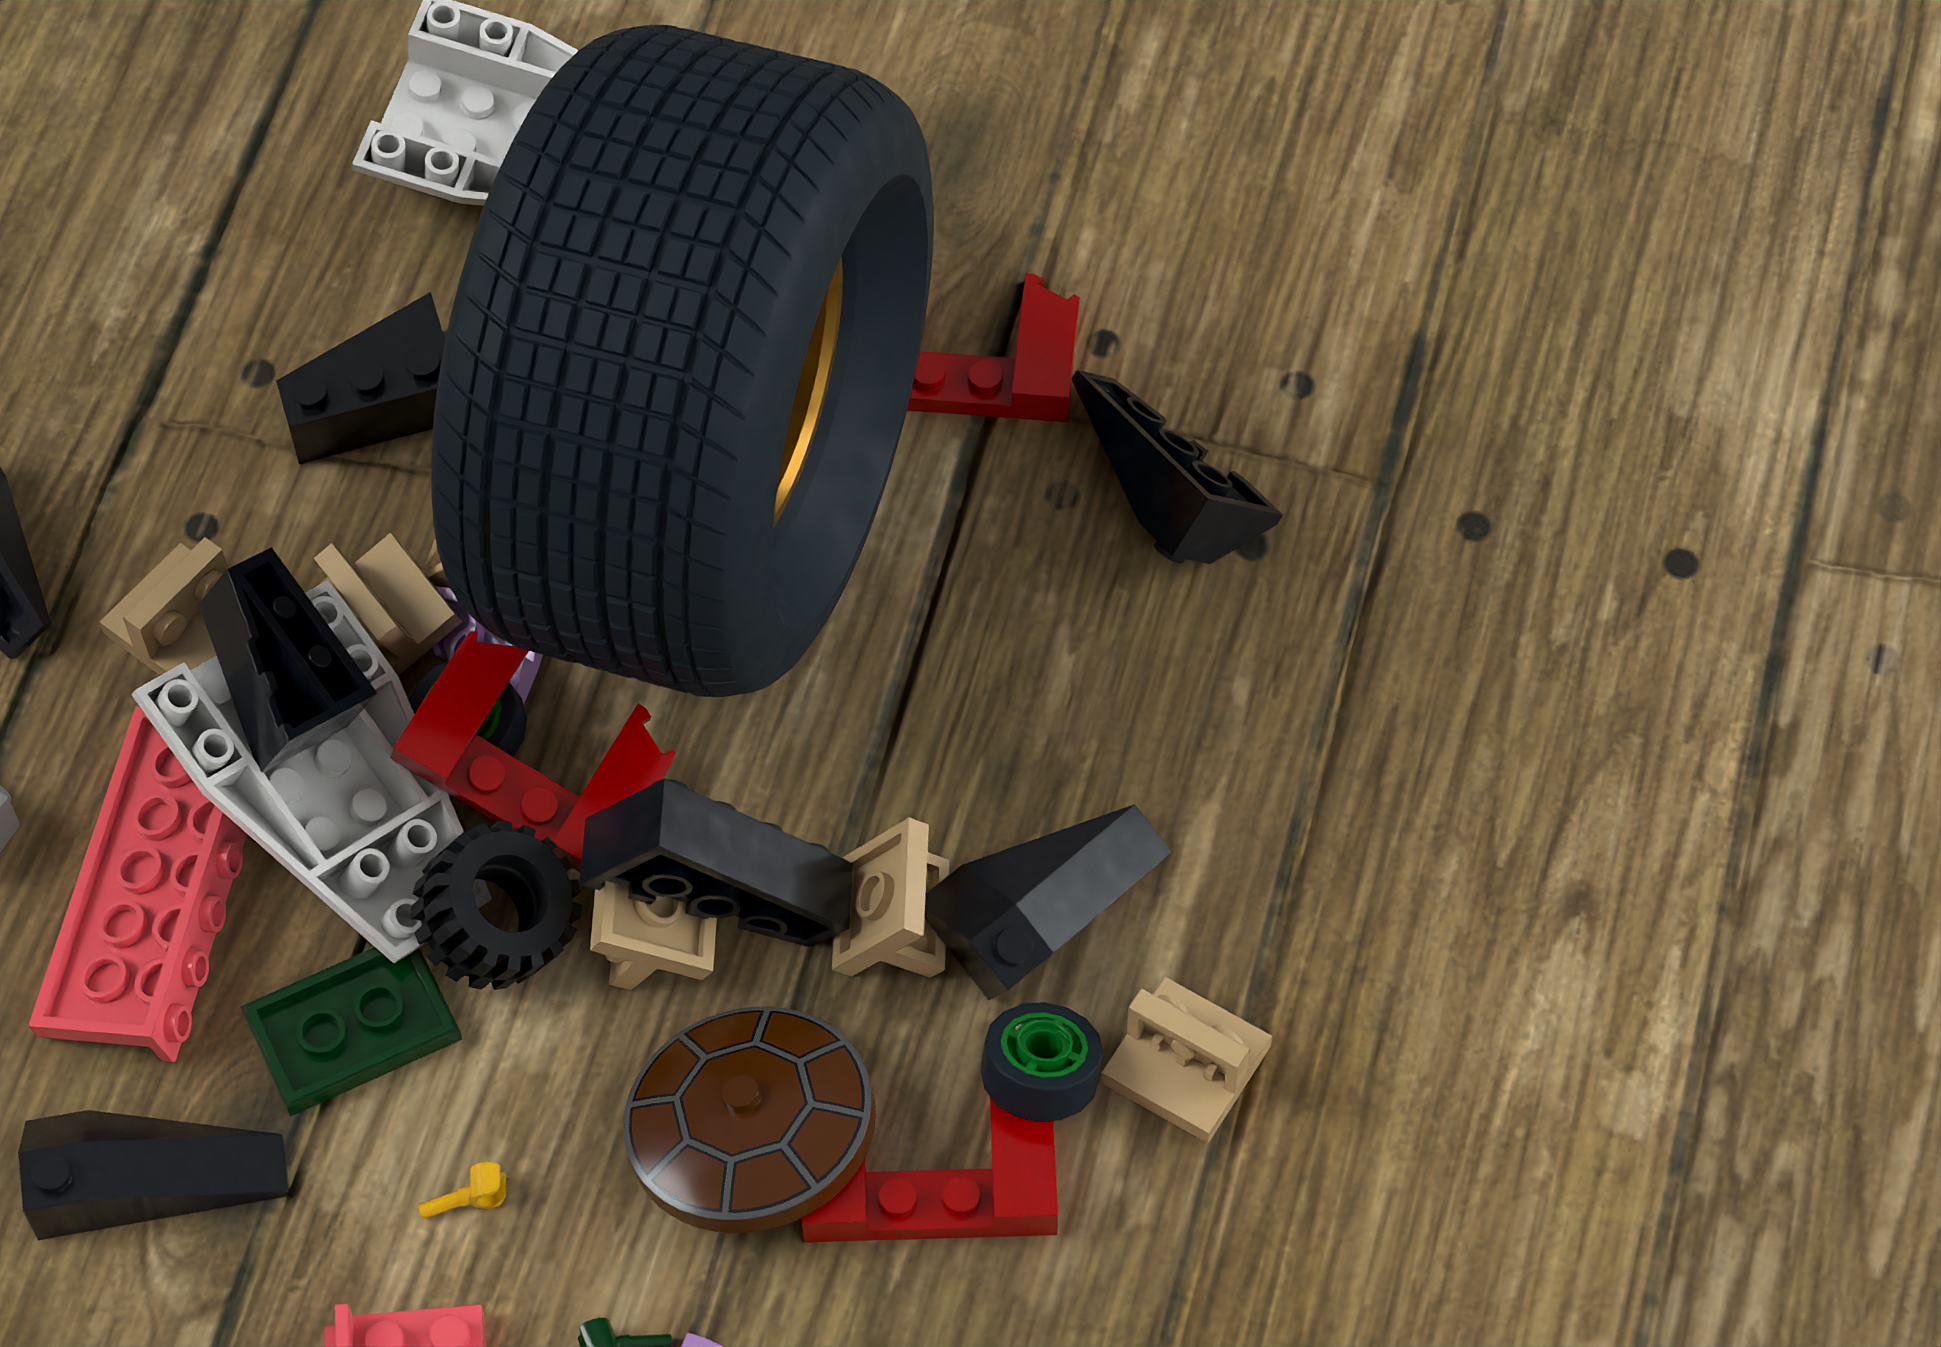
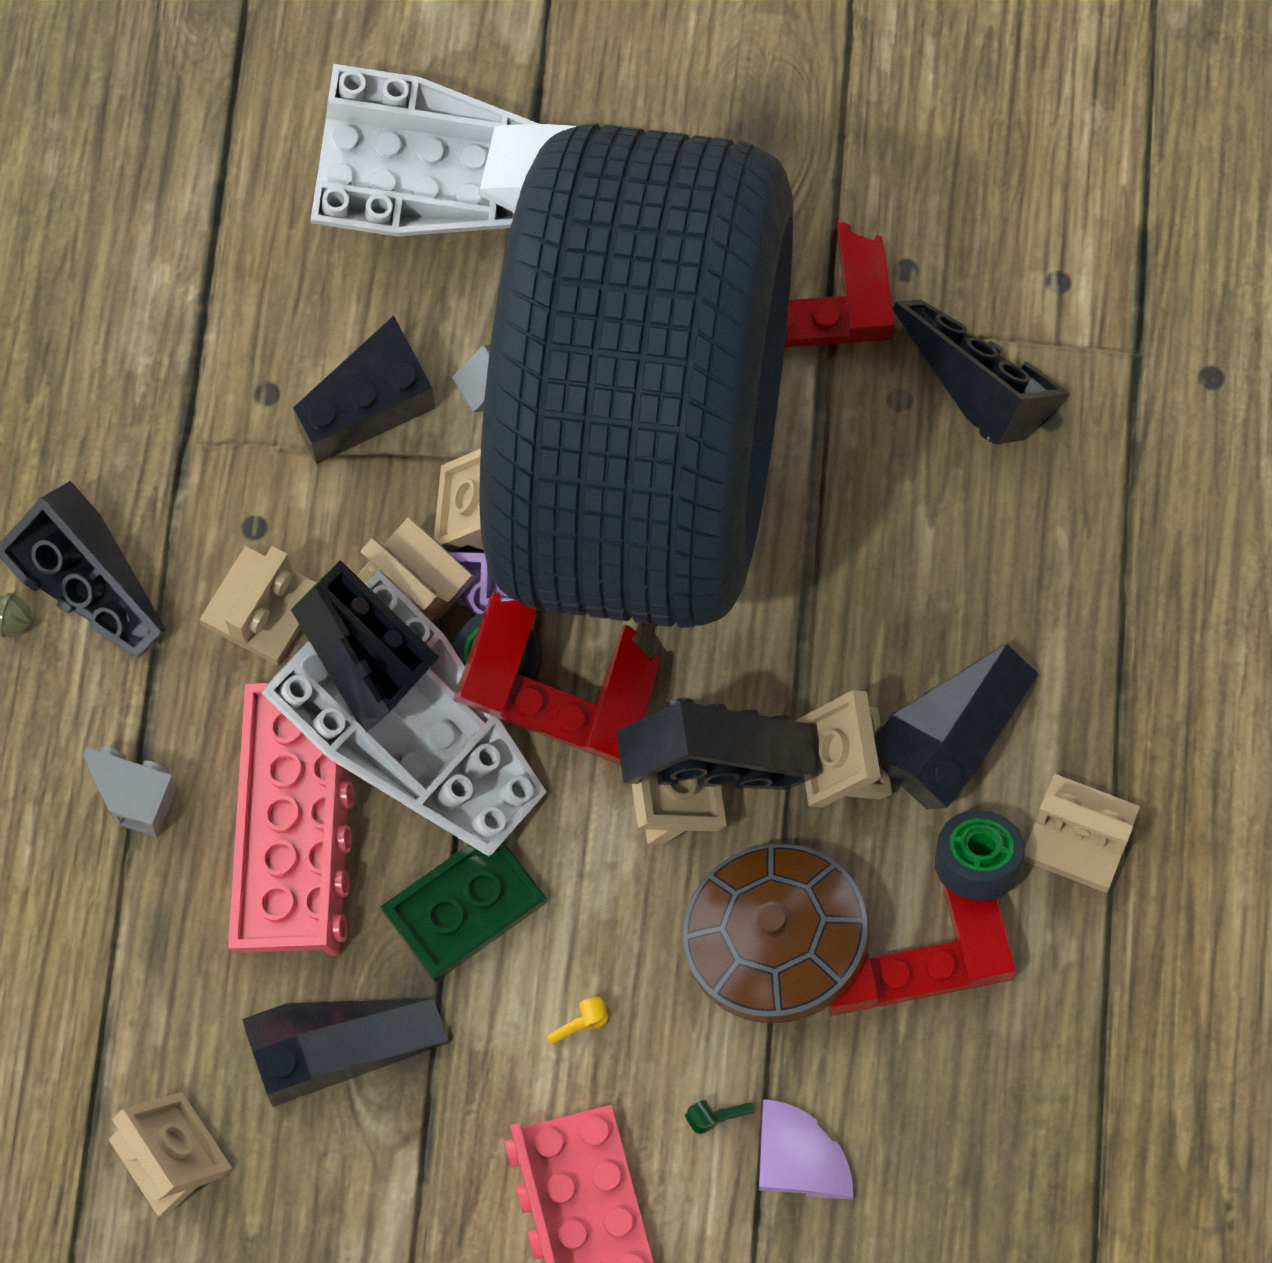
camera: 10 degrees left, 10 degrees up
black tyre [410,821,582,990] -> none

